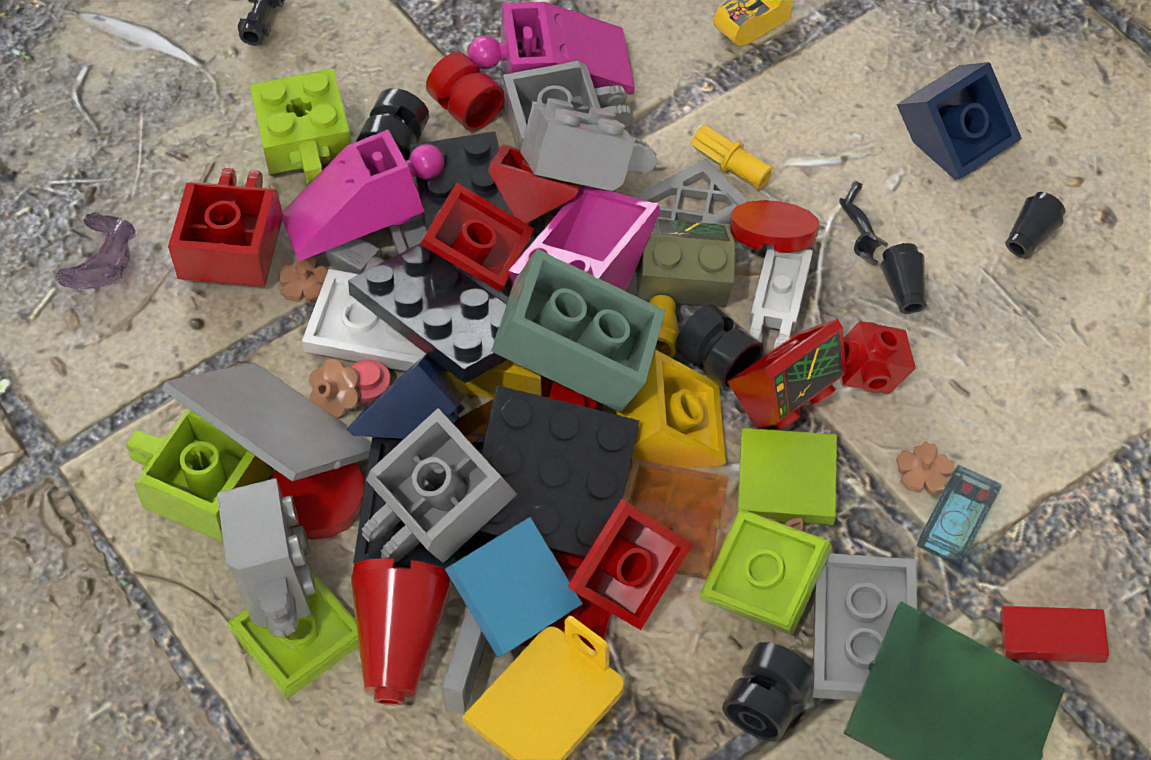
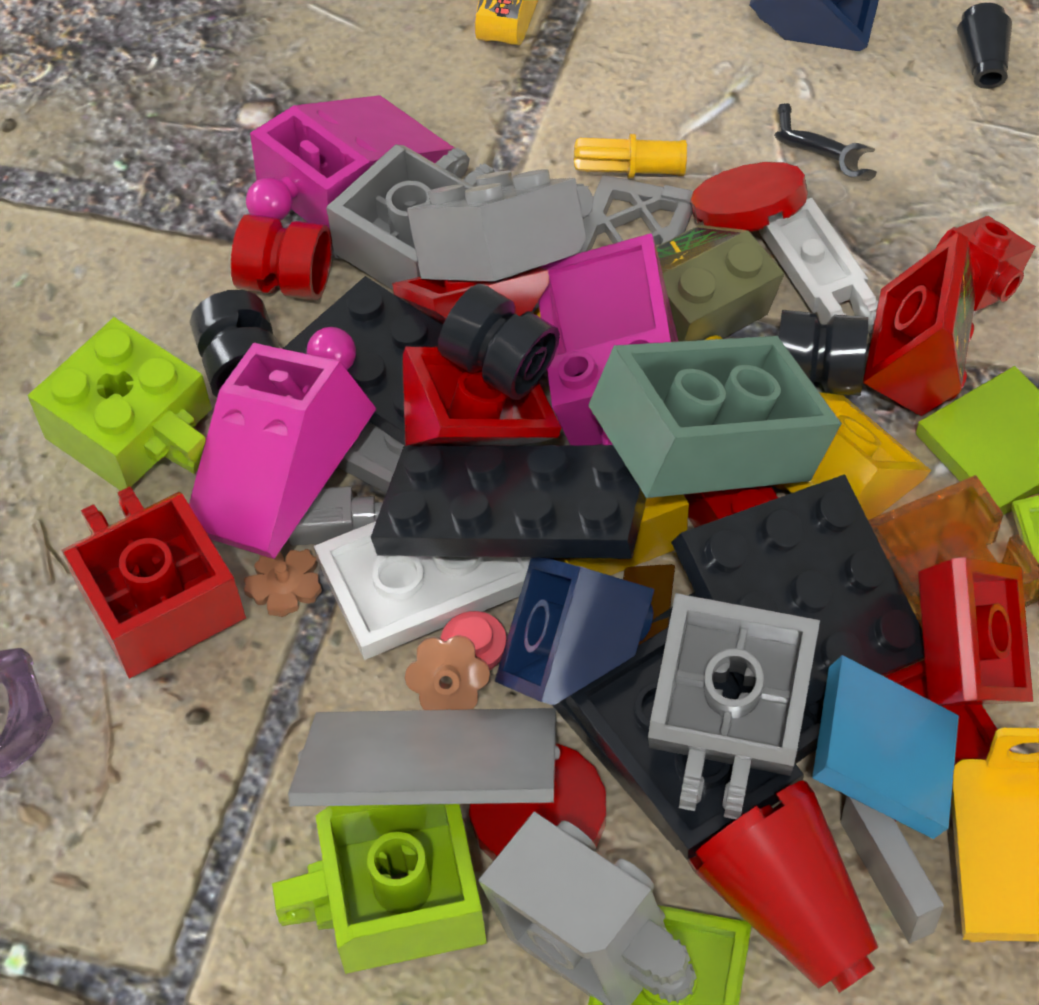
camera: 35 degrees left, 0 degrees up
black cone [880,243,927,314] -> none
none -> black wheel [438,284,560,400]

